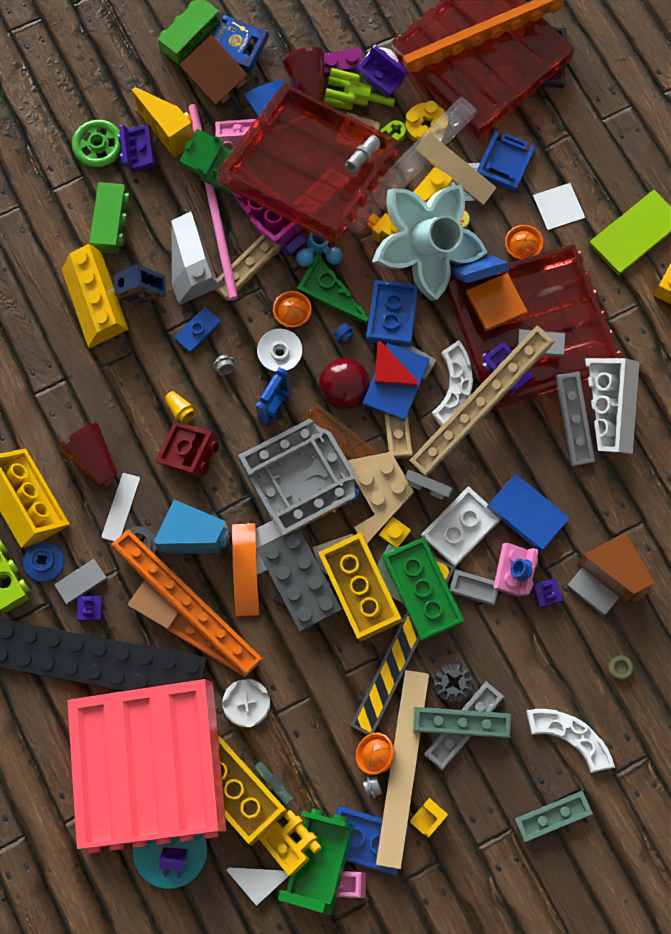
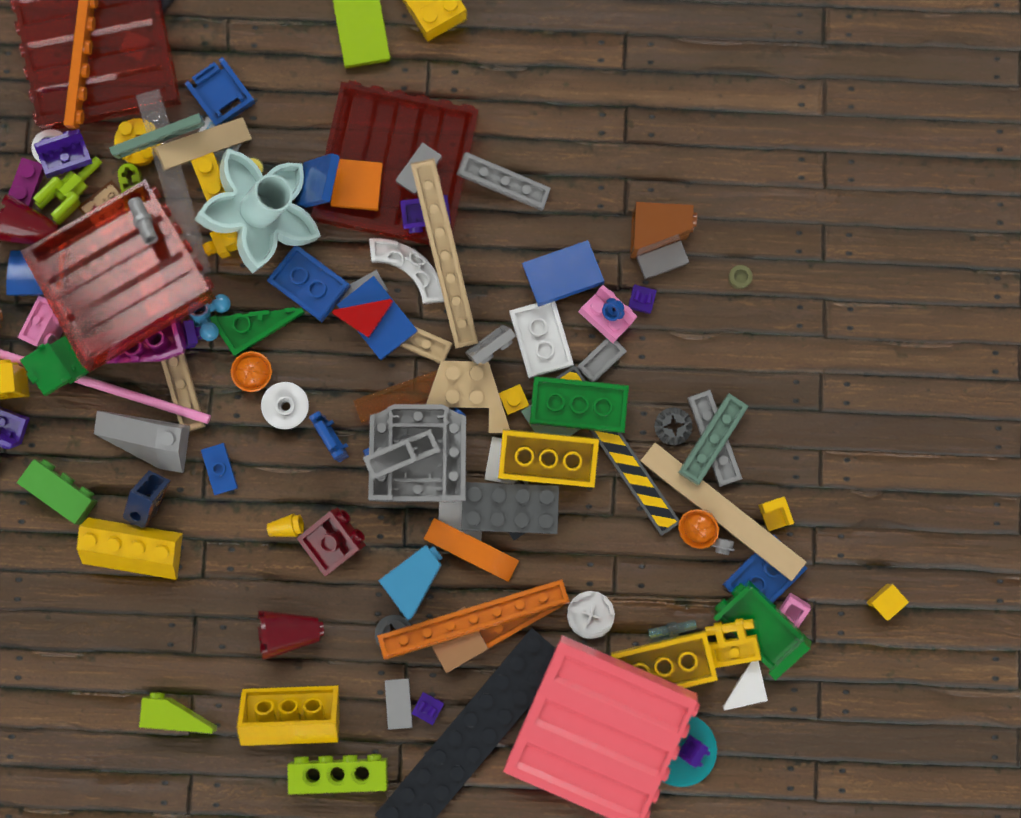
camera: 65 degrees left, 10 degrees up
blue piece [23,542,65,583] -> none
white sticker [102,473,140,541] -> none
light grey plate [213,355,235,376] -> none
dark red piece [319,358,370,409] -> none
blue plate [333,323,353,343] -> none
orange hat [505,225,543,261] -> none
sand green plate [514,791,593,842] -> none
white tile [526,709,615,773] -> none
white sticker [533,183,585,230] -> none
white wedge [585,358,639,454] -> none
none -> sand green tile [109,113,206,159]
none -> light grey slope [363,429,440,480]

